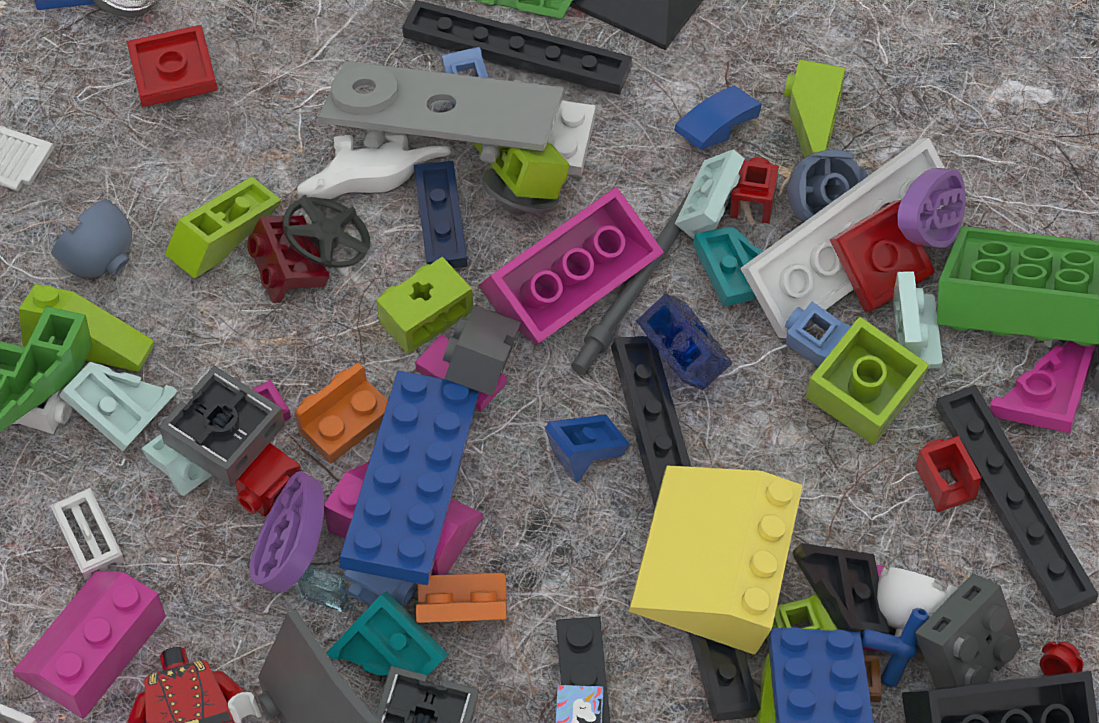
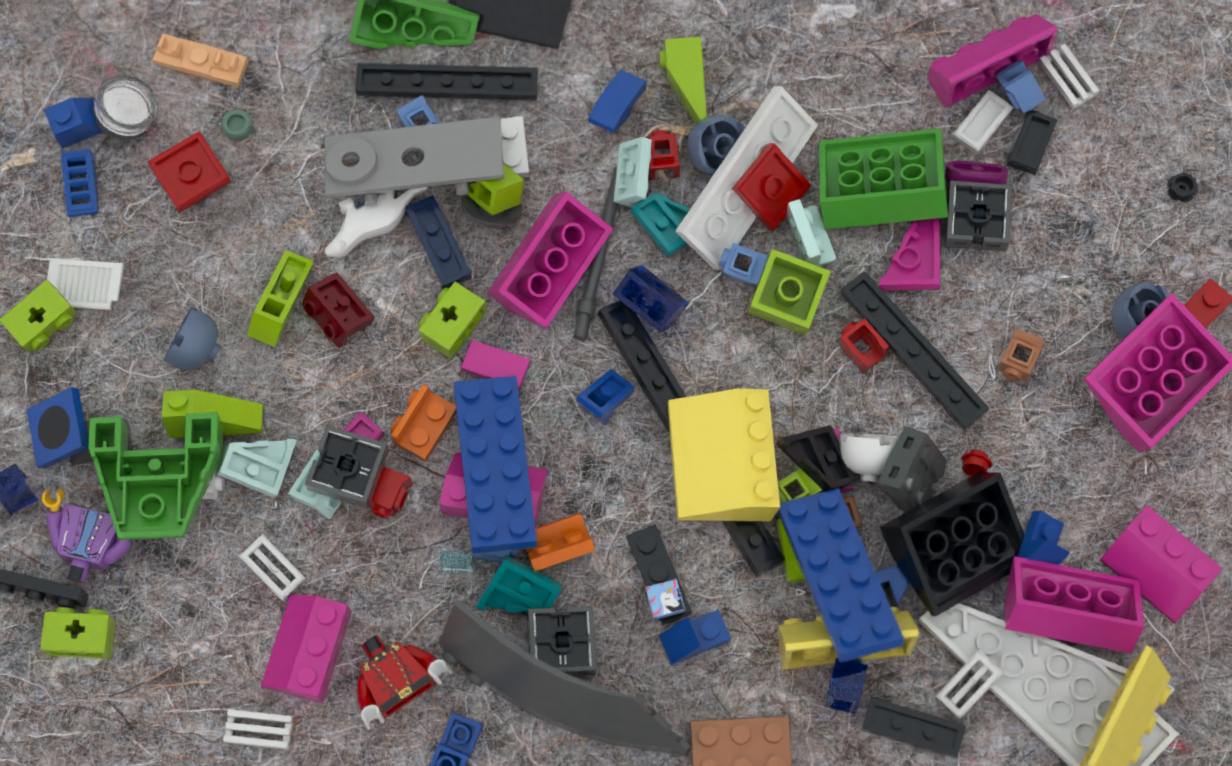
camera: 15 degrees left, 15 degrees up
medium lavender piece [250,471,324,593] -> none
pearl dark grey wheel [283,195,370,268] -> none
dark grey brick [443,305,521,396] -> none
blue piece [861,608,929,687] -> none
medium lavender piece [898,167,966,248] -> none
none -> blue slope [61,149,99,217]
none -> sand green tile [221,109,253,141]

